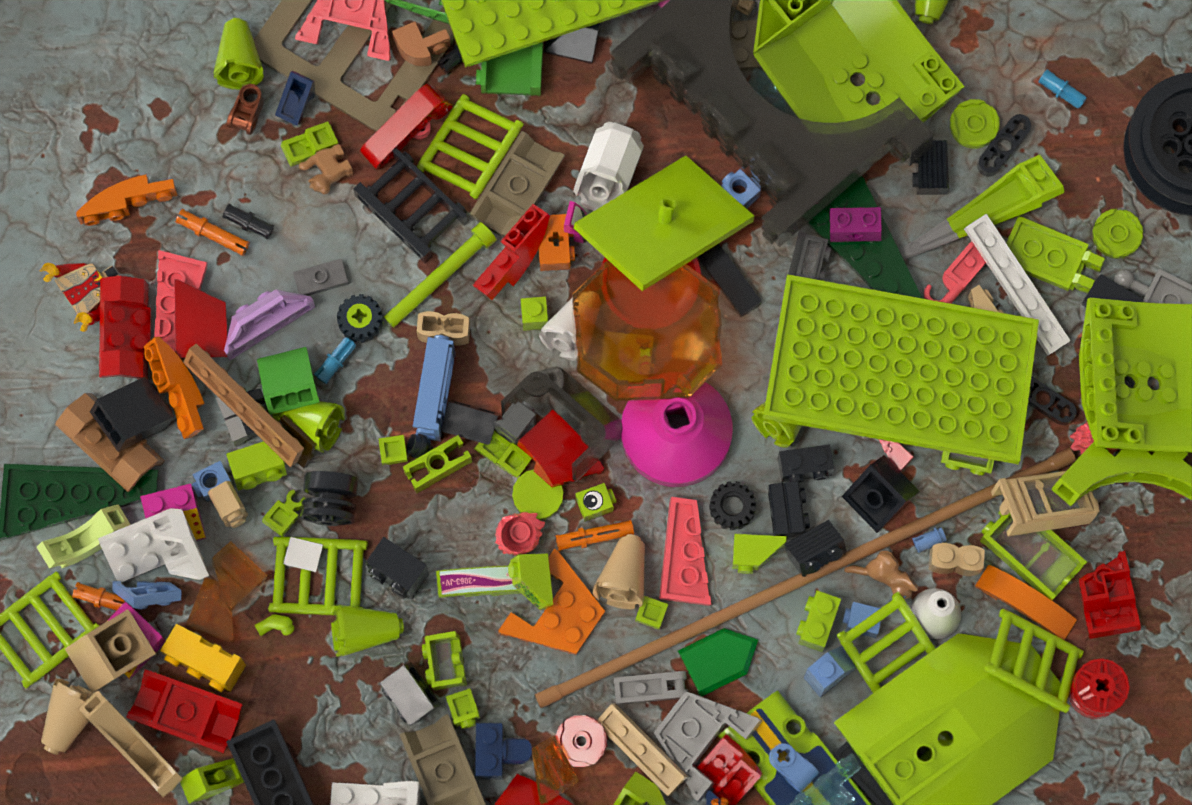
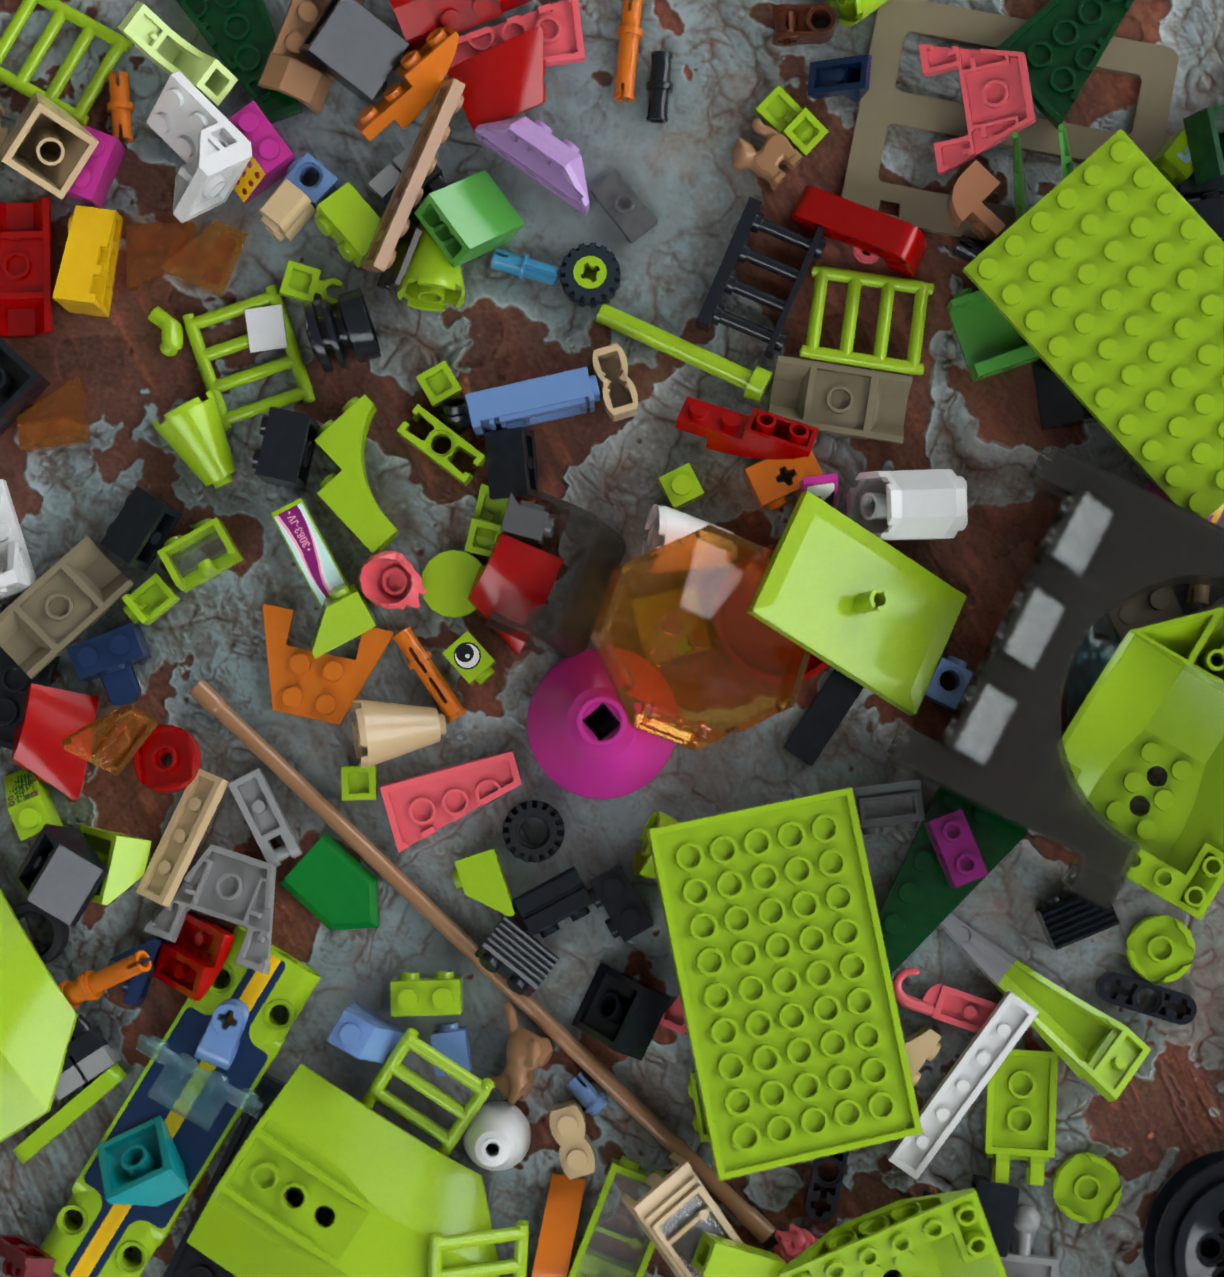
camera: 70 degrees right, 10 degrees up
medium blue wing [112,581,181,609] -> none
none -> clear orange wing [16,377,91,453]
none -> lime arch [314,394,401,555]

